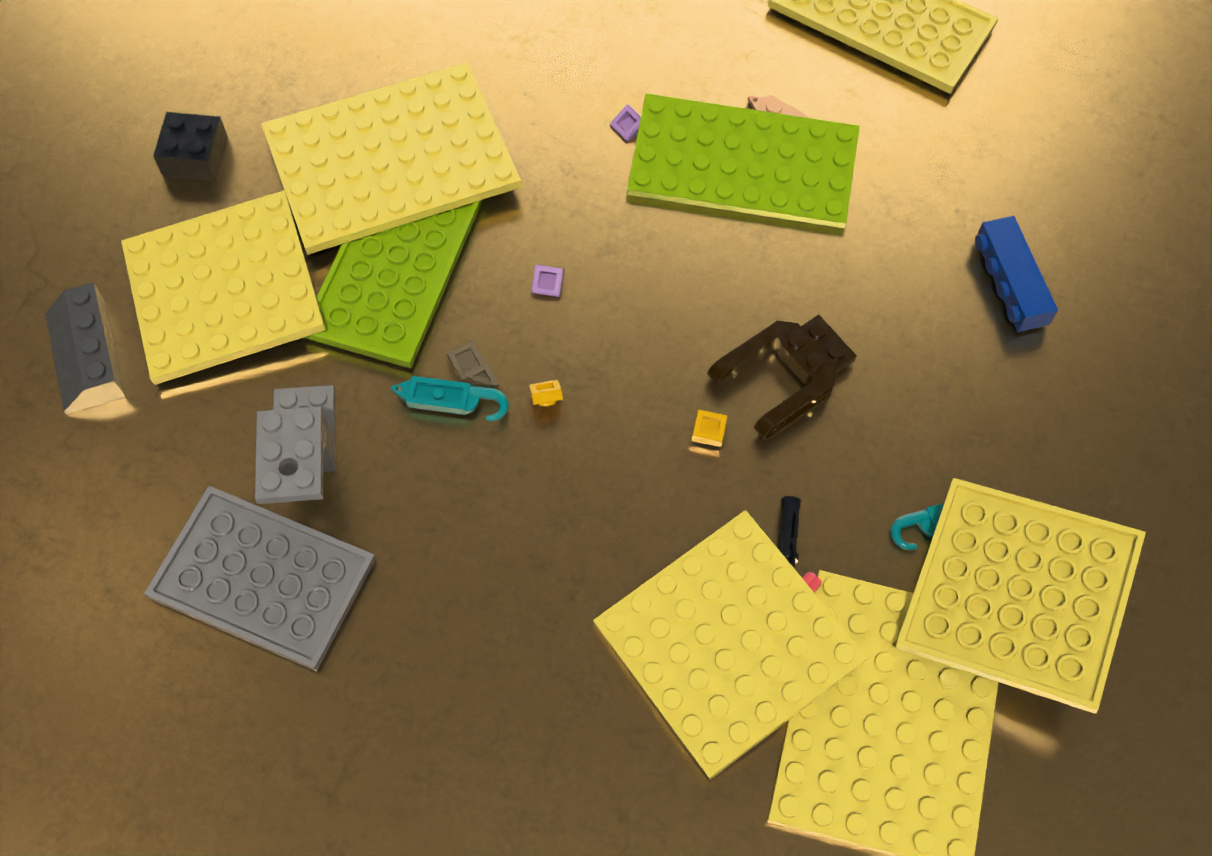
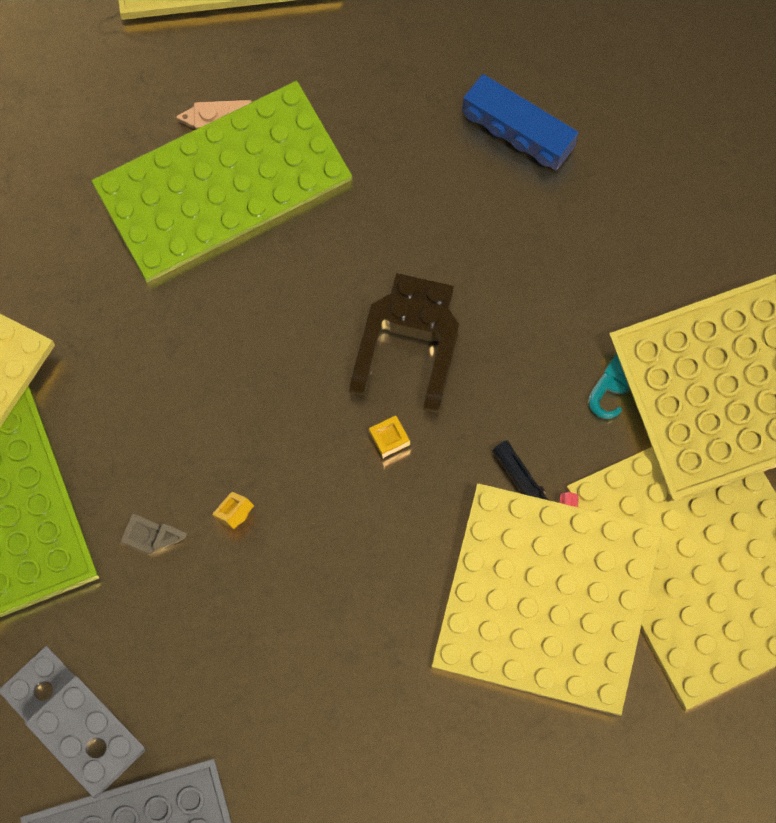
camera: 40 degrees left, 5 degrees up
teal plate [390,376,509,421] -> none
lavender slope [531,264,565,297] -> none
lavender slope [610,104,641,141] -> none

